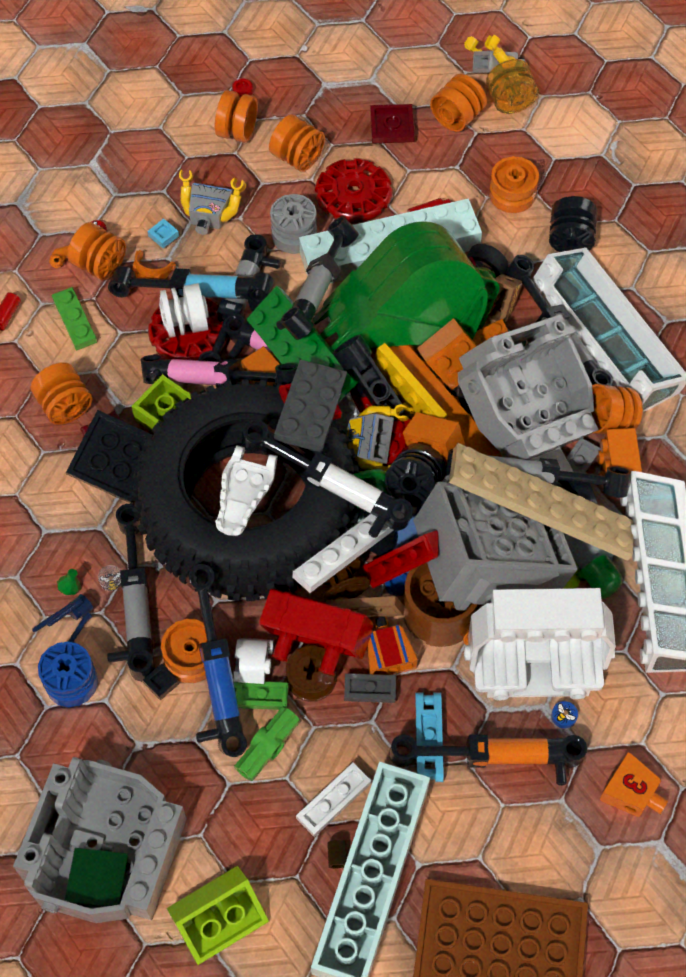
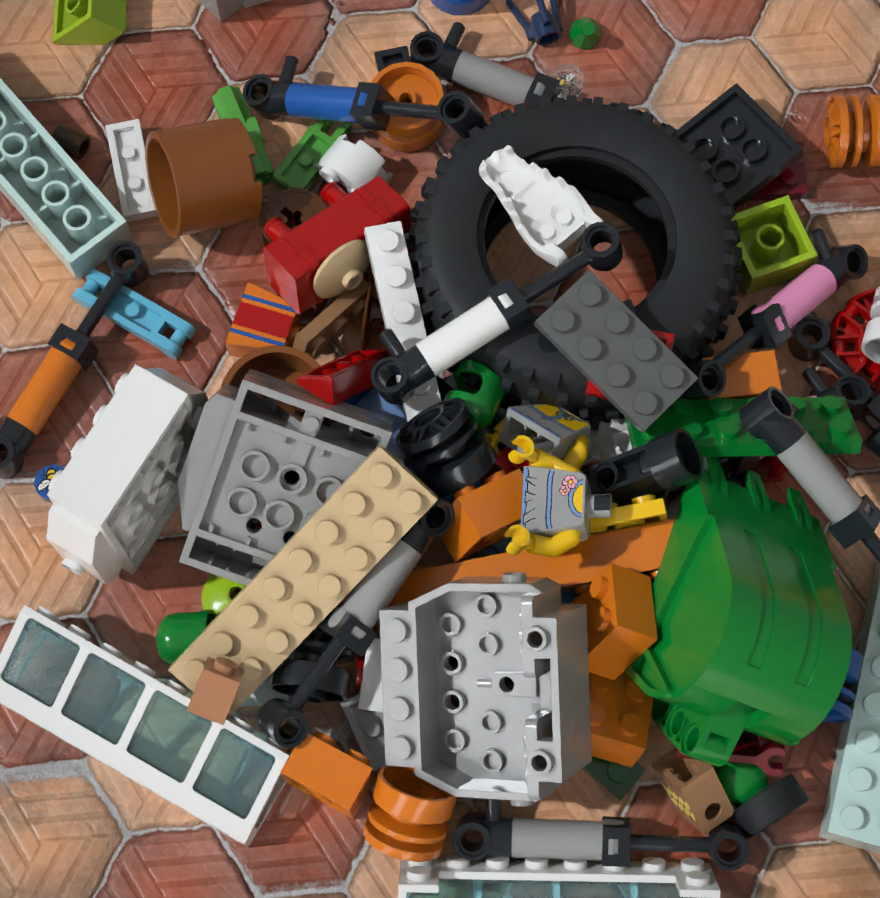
camera: 120 degrees right, 10 degrees up
dark grey plate [344,674,396,703] -> none
none -> dark orange brick [145,118,262,238]
none -> nougat brick [186,657,245,725]
none -> tan dish [313,240,370,298]
none -> torso [504,435,613,557]

